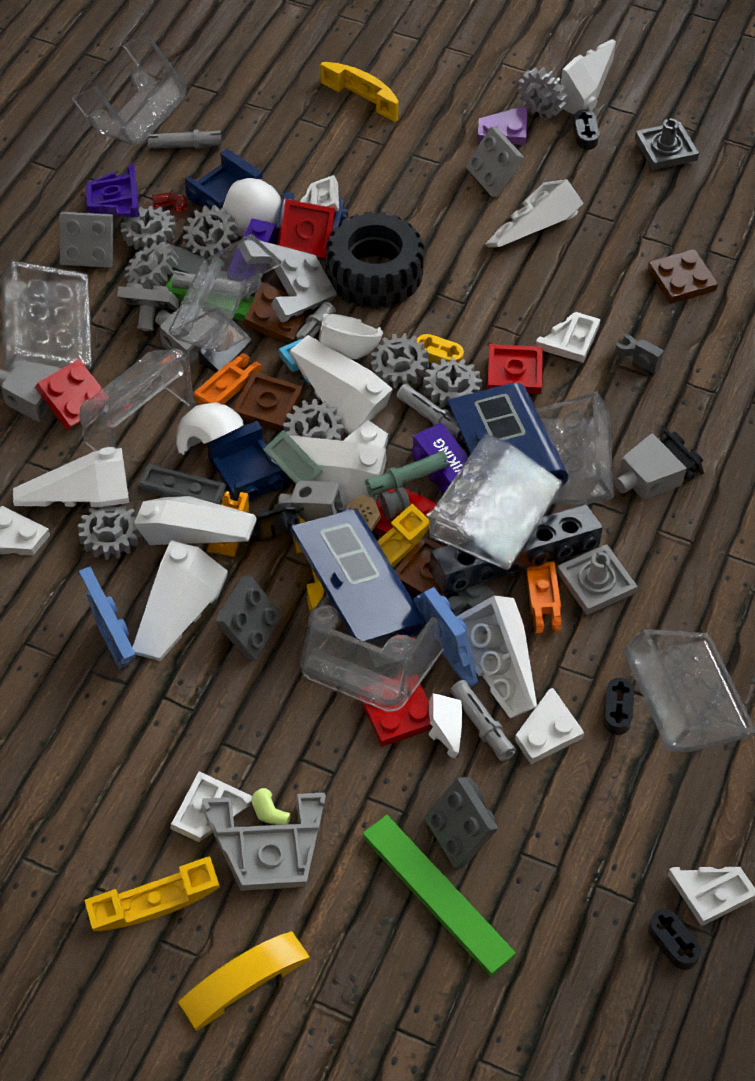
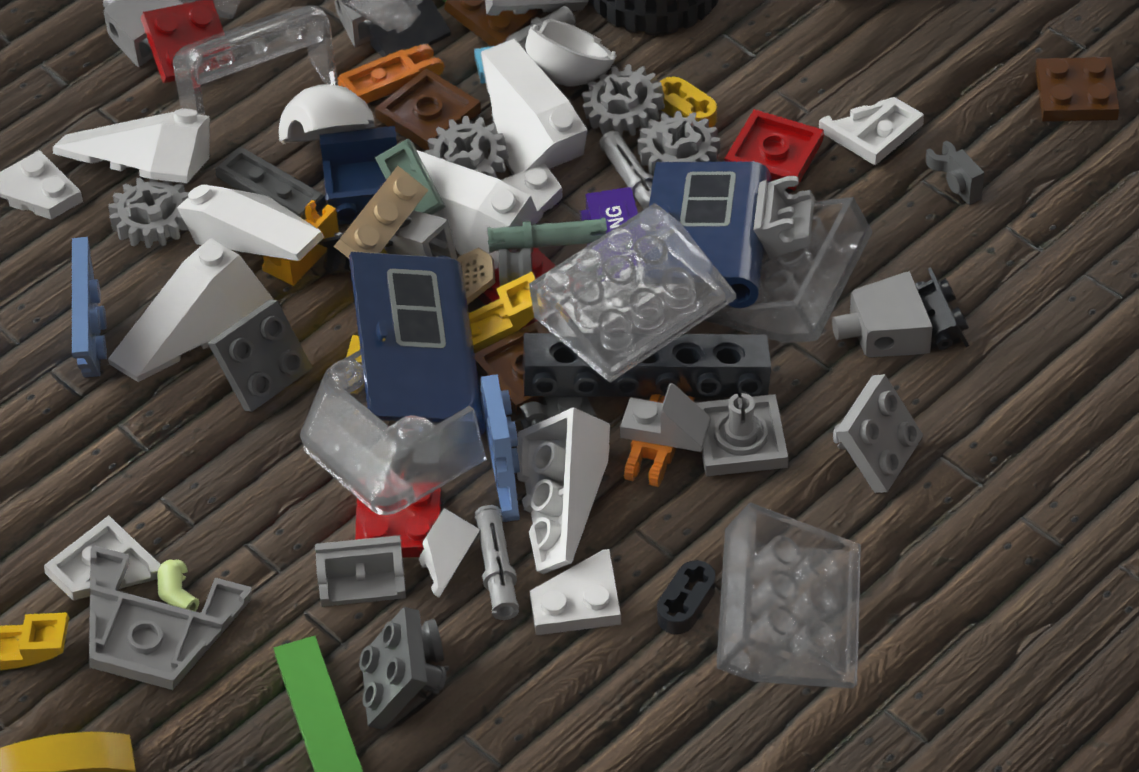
camera: 25 degrees right, 5 degrees down
none -> light grey hinge [315,535,406,607]
none -> tan plate [334,166,428,258]
none -> light grey slope [620,383,710,452]
none -> light grey hinge [753,176,815,259]
none -> light grey plate [833,374,923,493]

